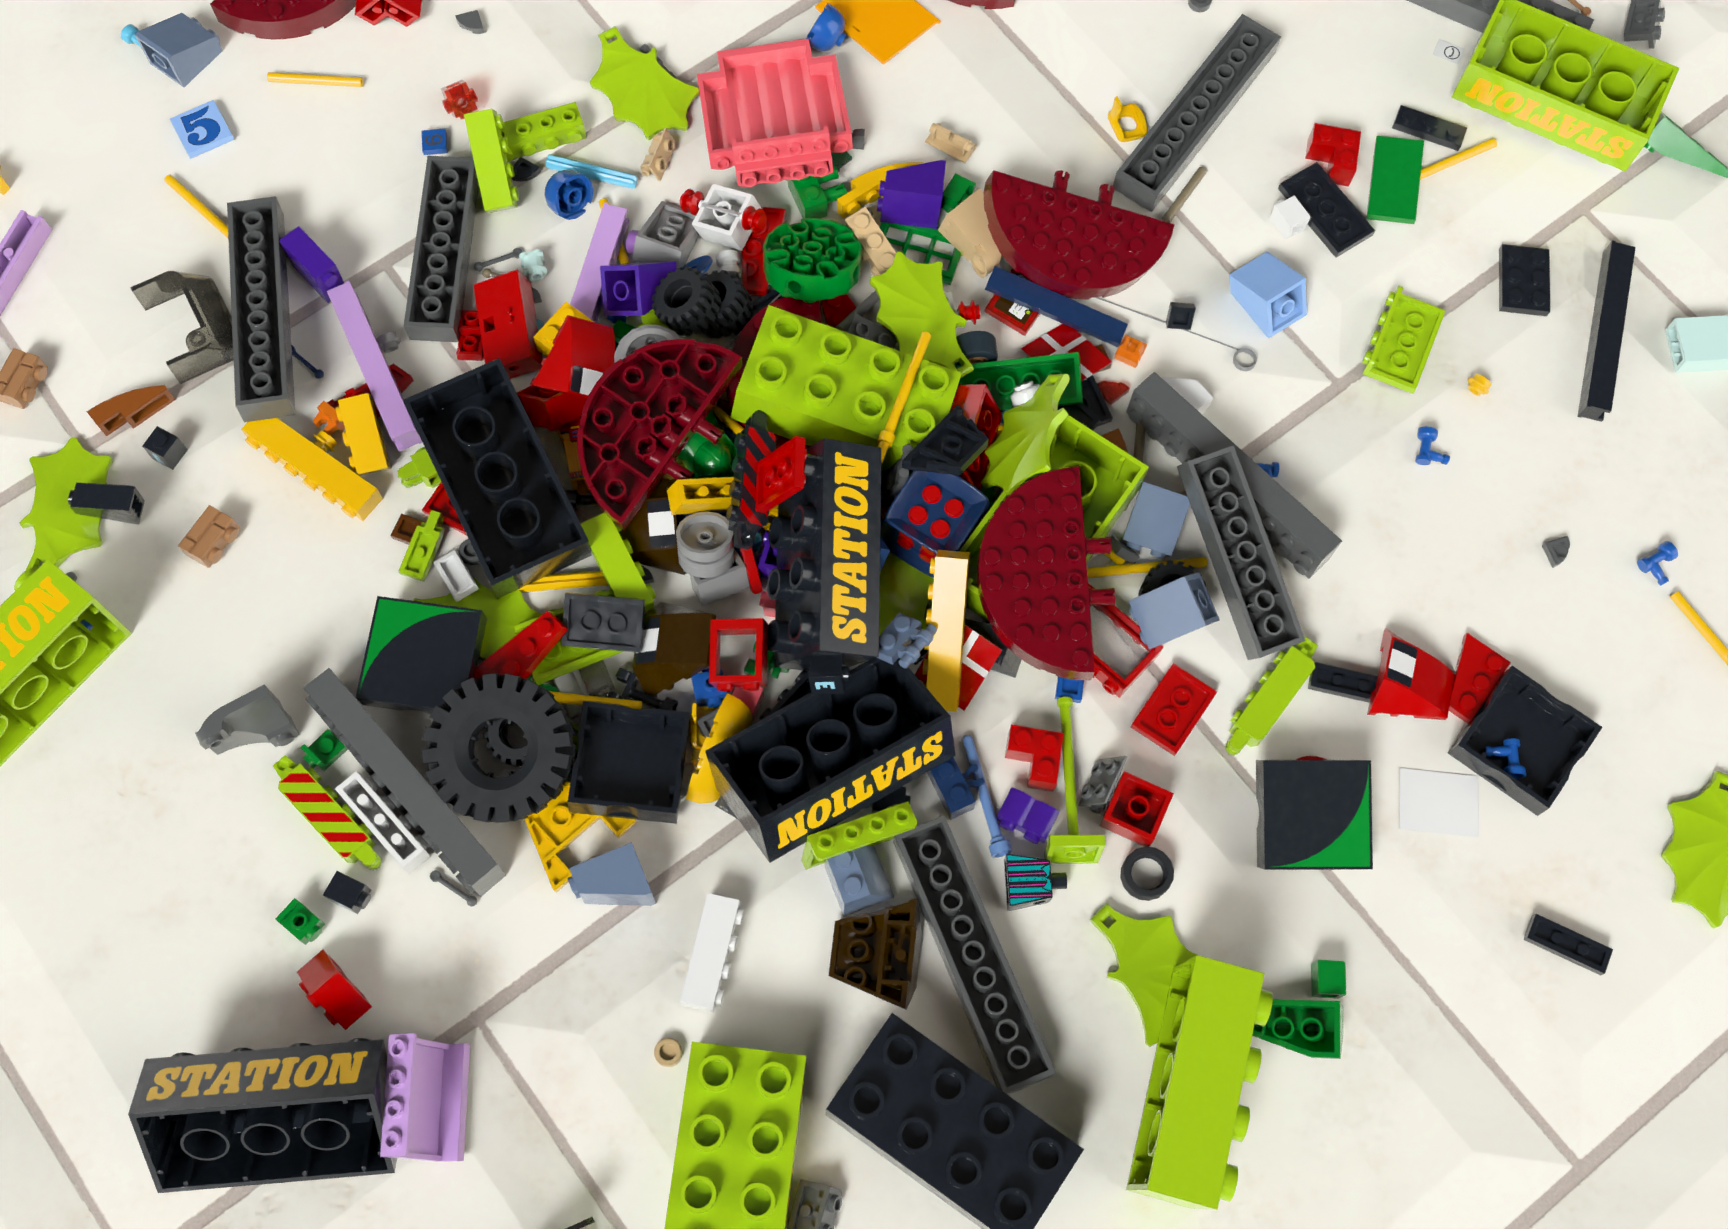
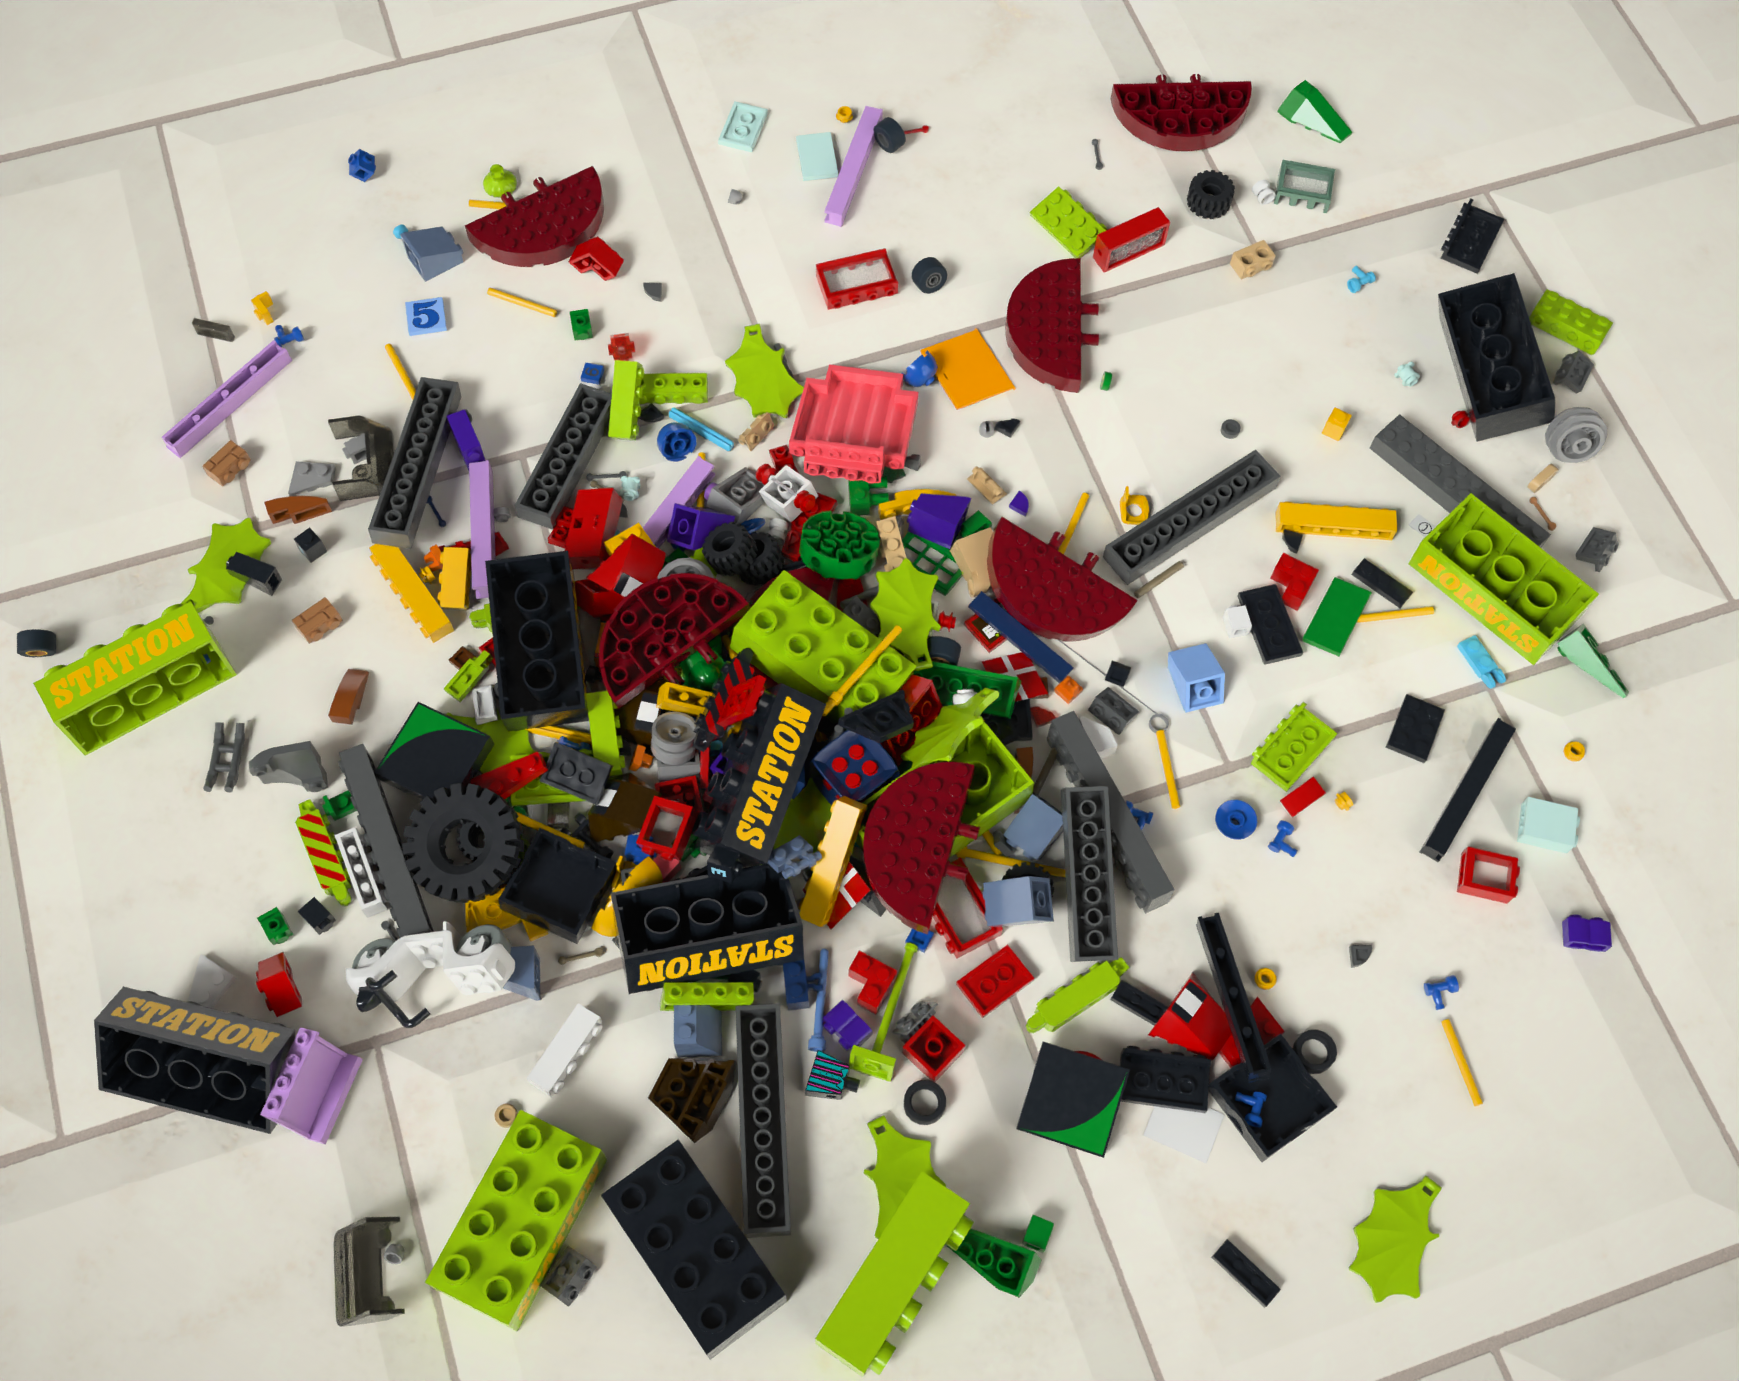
camera: 20 degrees right, 5 degrees down
none -> white wing [188,954,236,1008]
none -> dark grey piece [203,722,245,793]
none -> blue piece [274,325,304,347]
none -> light grey wing [288,461,336,496]
none -> dark orange slope [328,669,369,725]
none -> light grey brick [342,430,375,464]
none -> white piece [346,921,515,1028]
none -> blue piece [557,736,590,751]
none -> dark tan hinge [558,948,603,965]
none -> green brick [569,309,593,340]
none -> orange tile [628,745,653,772]
none -> red brick [654,775,703,813]
none -> red slope [769,445,799,473]
none -> light grey hinge [979,421,995,438]
none -> black tile [995,419,1020,438]
none -> dark purple tile [1009,491,1029,517]
none -> yellow piece [1058,493,1089,554]
none -> dark grey bracket [1088,687,1139,735]
none -> black bracket [1120,1046,1212,1113]
none -> yellow piece [1156,730,1180,809]
none -> black tile [1196,912,1272,1083]
none -> blue dish [1215,800,1257,840]
none -> yellow plate [1254,968,1277,990]
none -> yellow brick [1275,502,1397,540]
none -> red slope [1280,776,1326,817]
none -> black tile [1282,529,1303,554]
none -> black tyre [1292,1030,1337,1074]
none -> medium azure hinge [1457,635,1506,689]
none -> red window [1457,847,1520,904]
none -> yellow plate [1563,742,1585,762]

